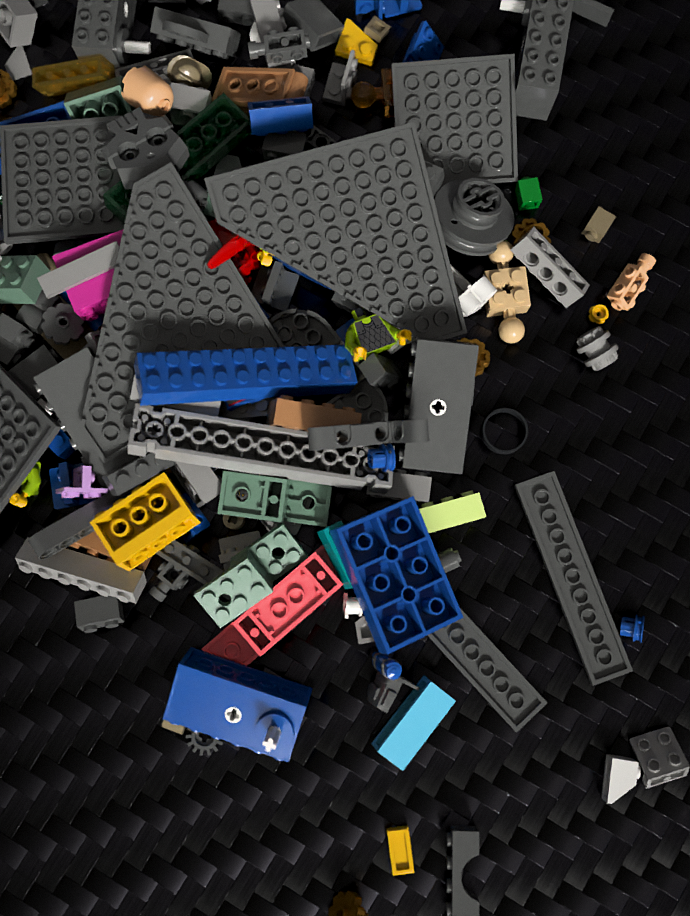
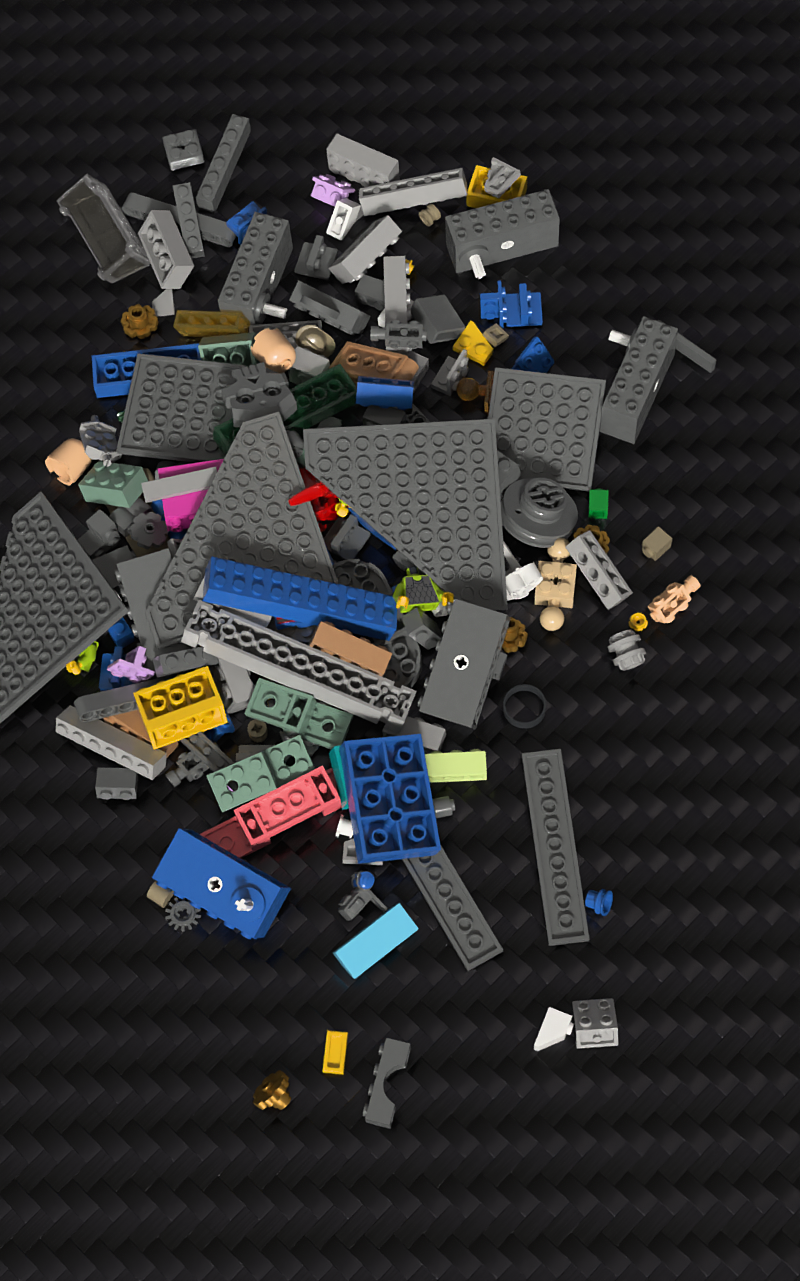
camera: 15 degrees right, 15 degrees down
dark grey beam [307,419,429,451] -> none
blue piece [367,443,396,472] -> none

